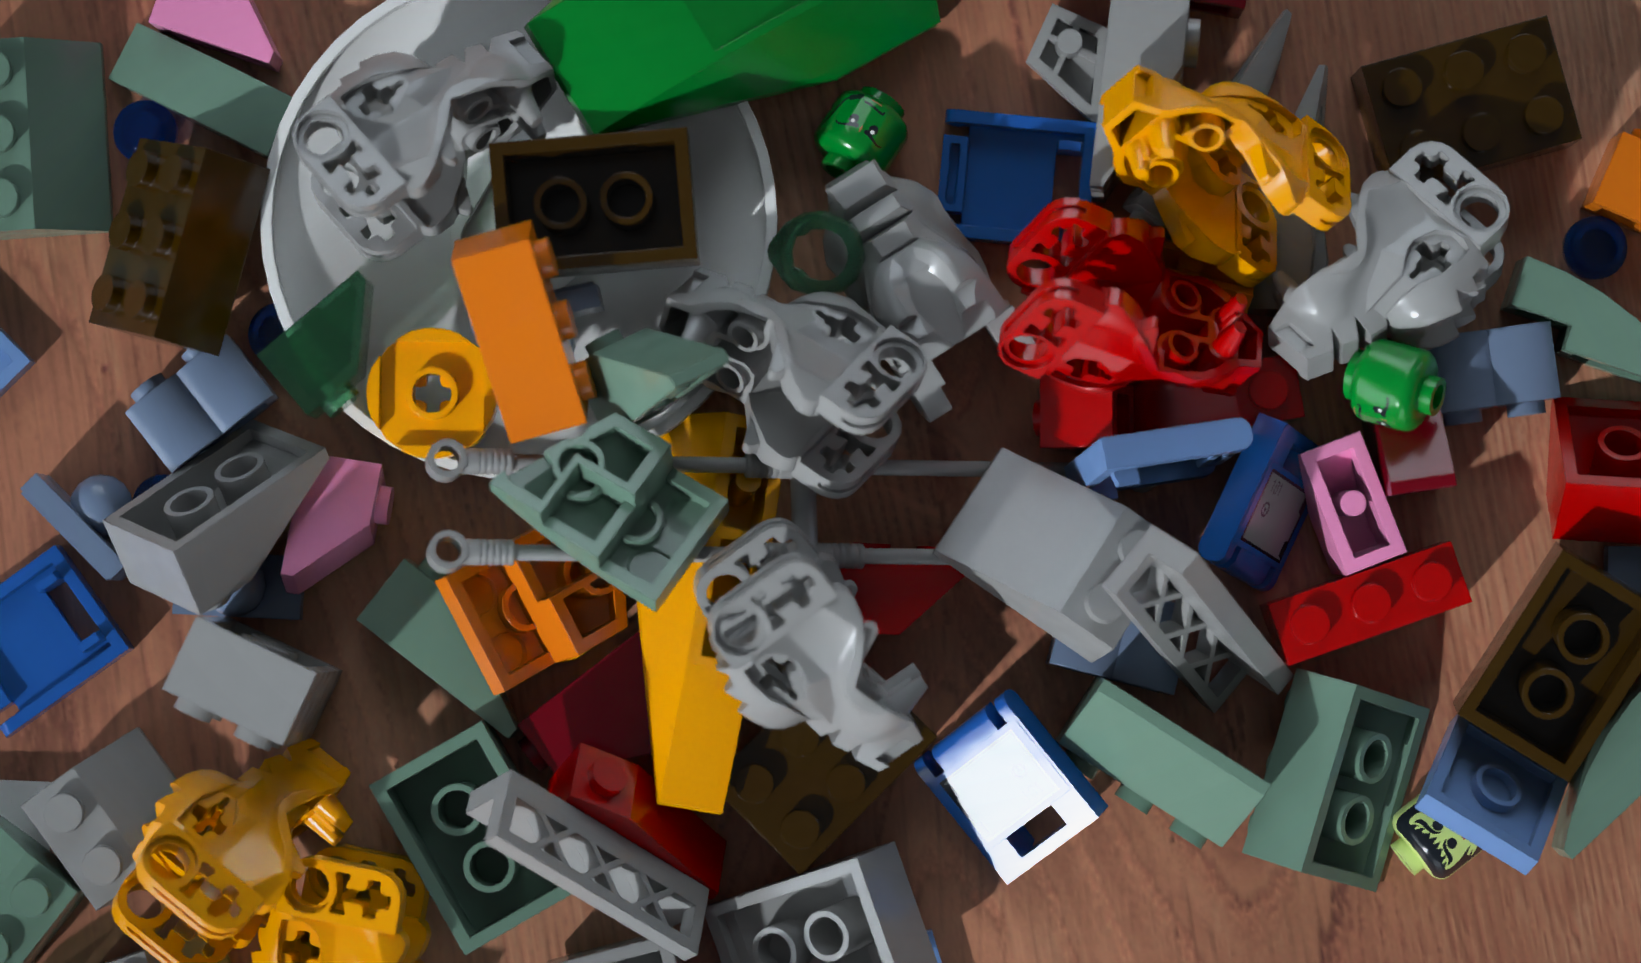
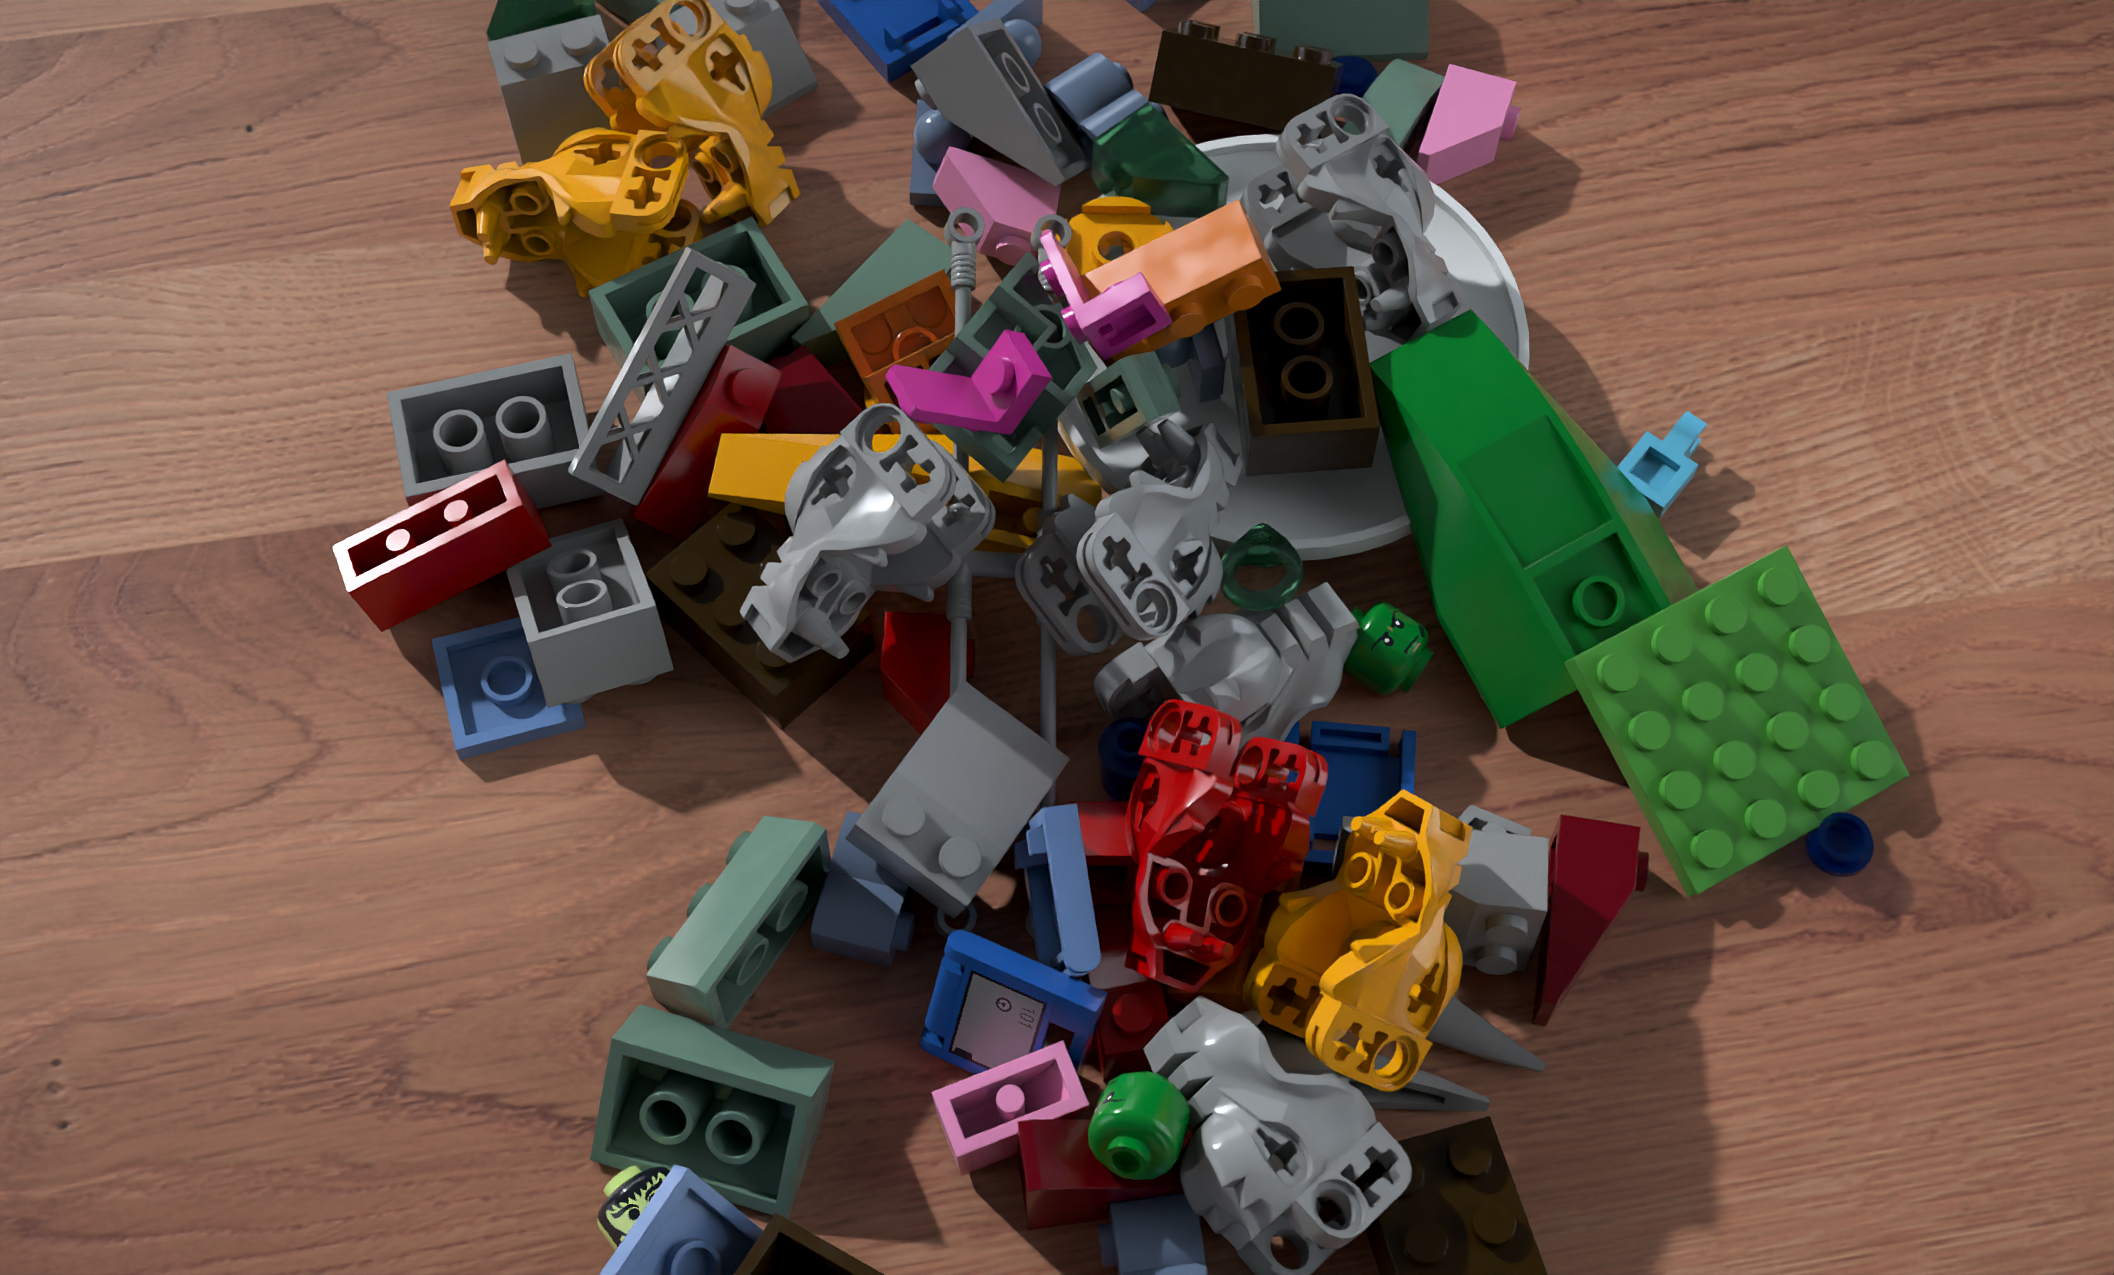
camera: 85 degrees right, 25 degrees down
light grey brick [162,616,343,751] -> none
container [914,689,1108,885] -> none
light grey fence [1102,525,1294,713] -> none
red brick [1259,541,1472,666] -> none
none -> dark pink bracket [885,330,1052,435]
none -> dark pink bracket [1039,231,1172,360]
none -> clear blue brick [1098,717,1150,801]

